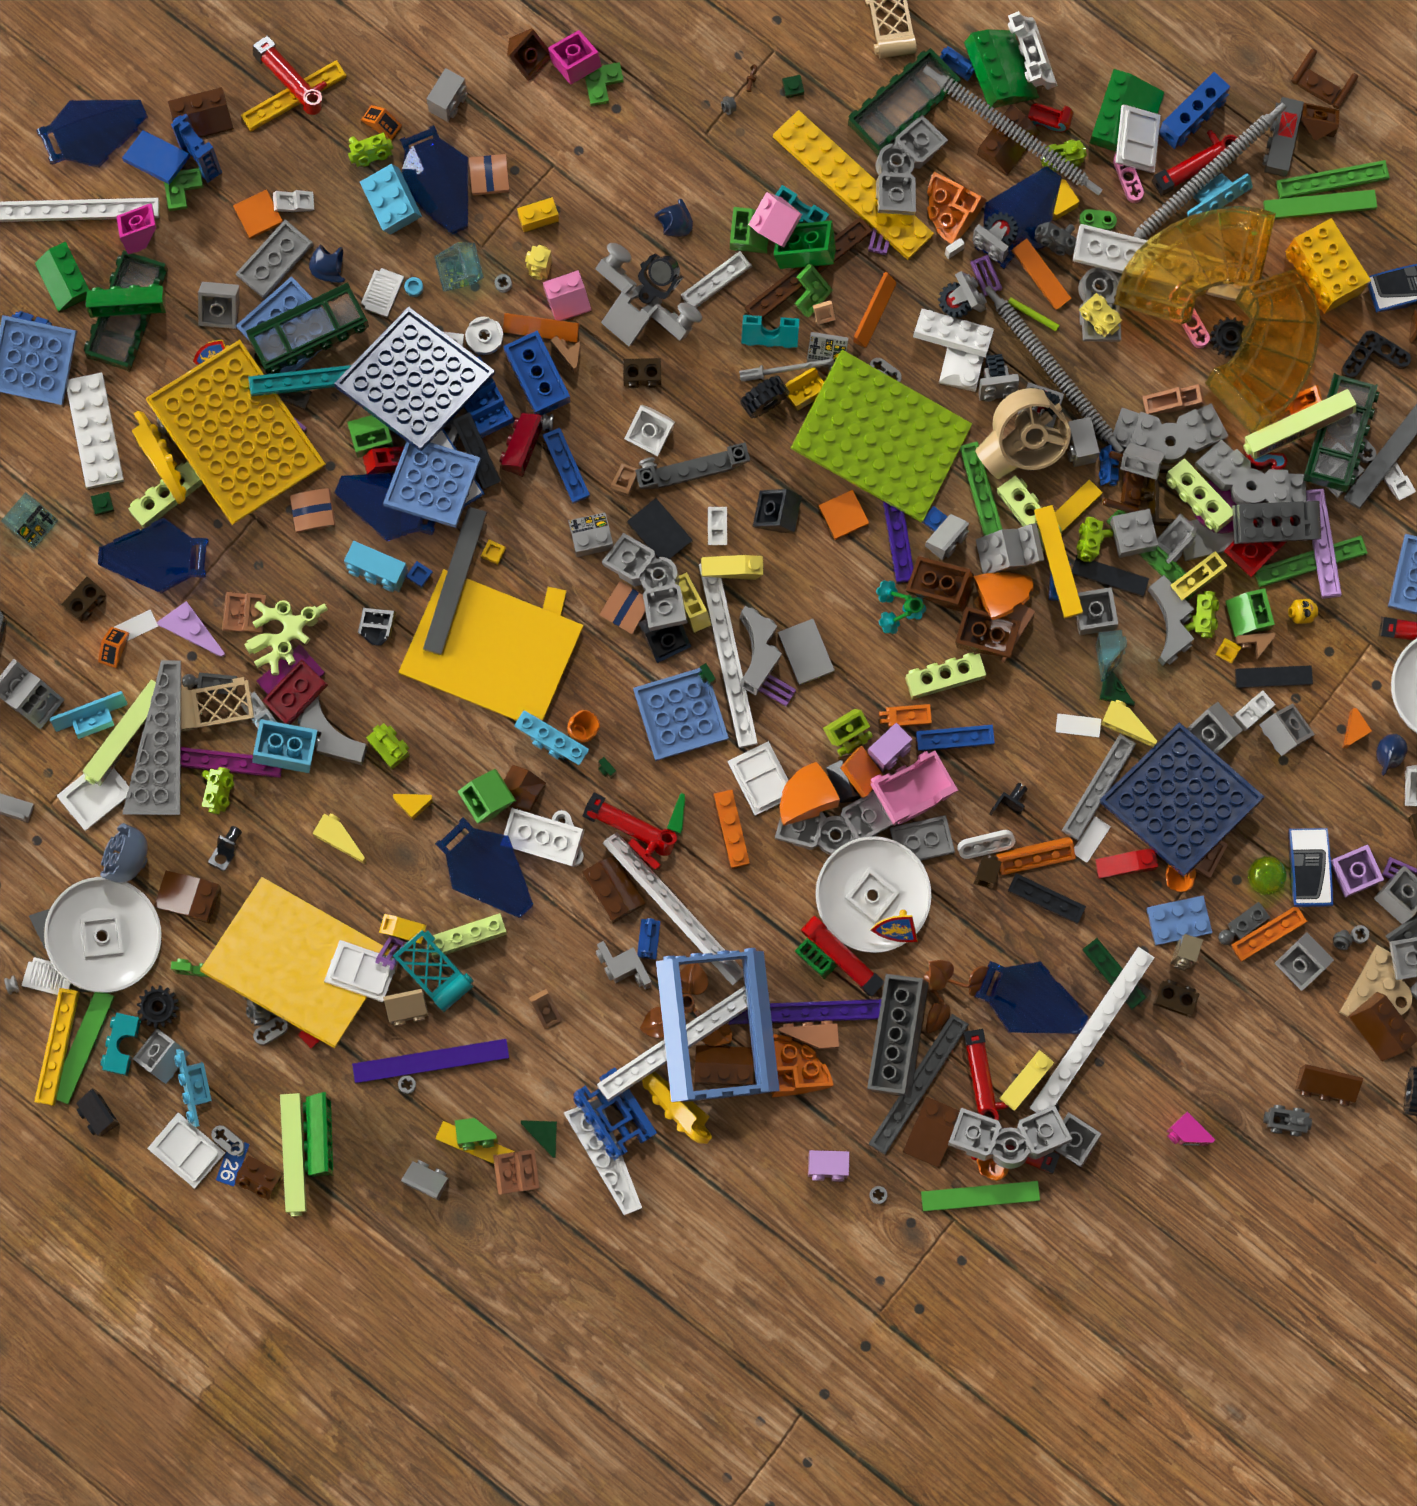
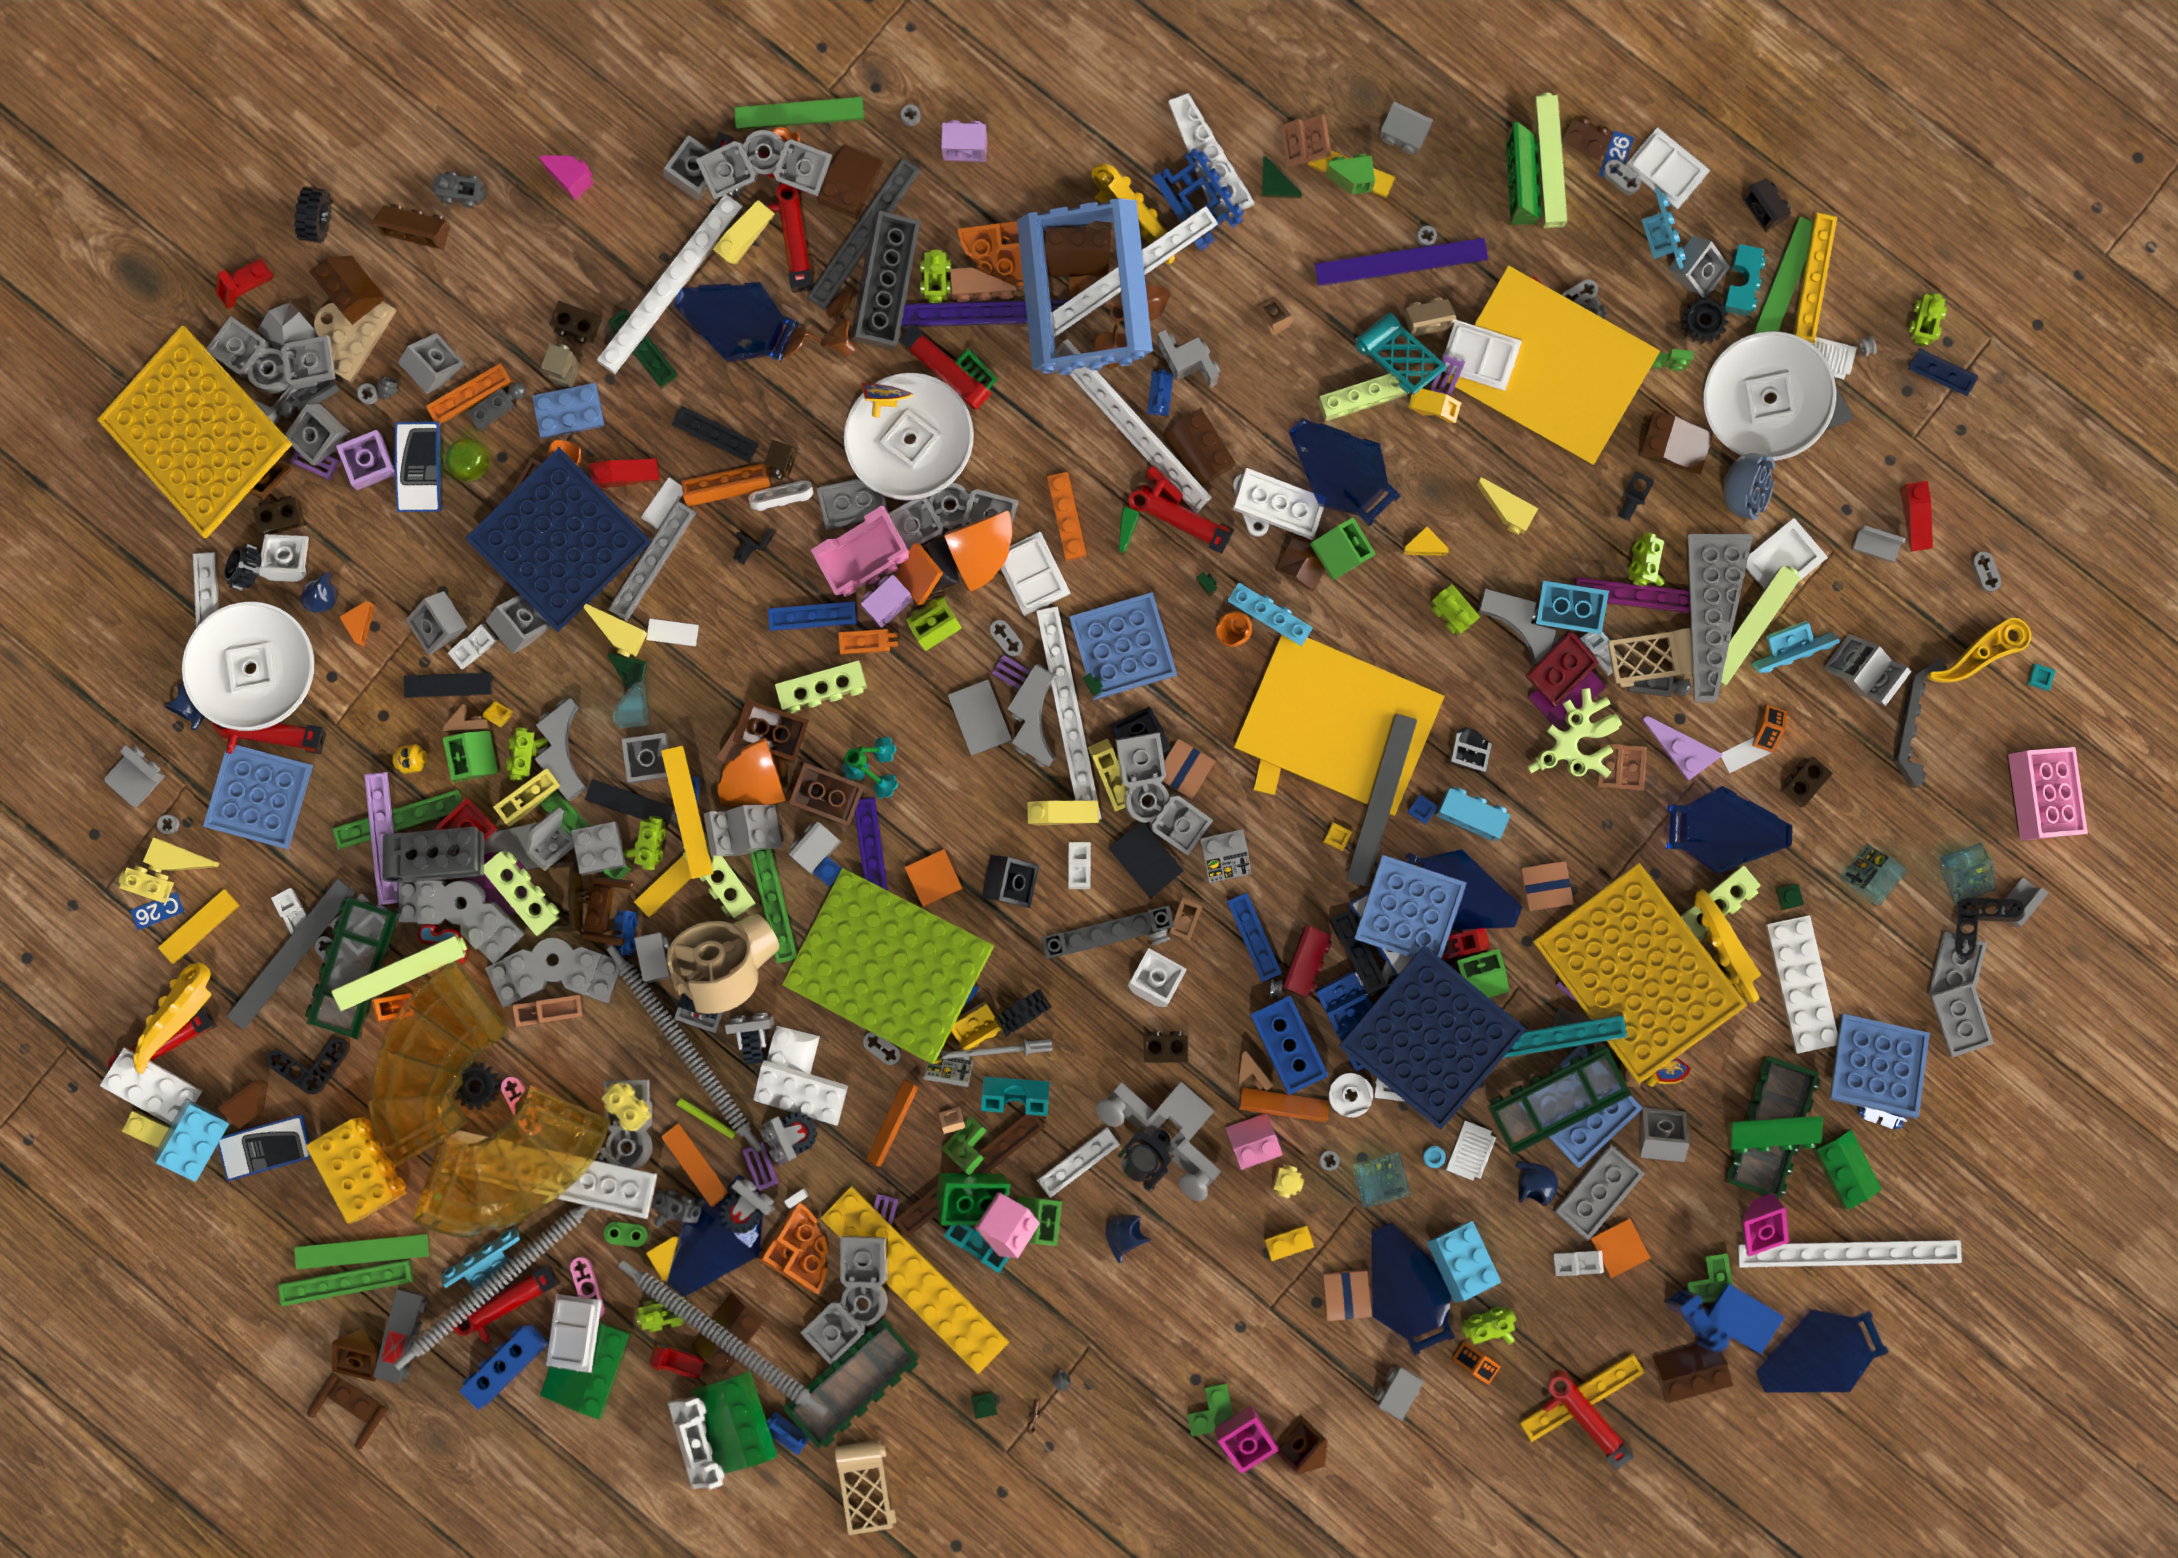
camera: 175 degrees left, 5 degrees up
light grey panel [1120,443,1166,479] -> none
none -> lime brick [920,250,951,303]
none -> light grey beam [990,620,1023,657]

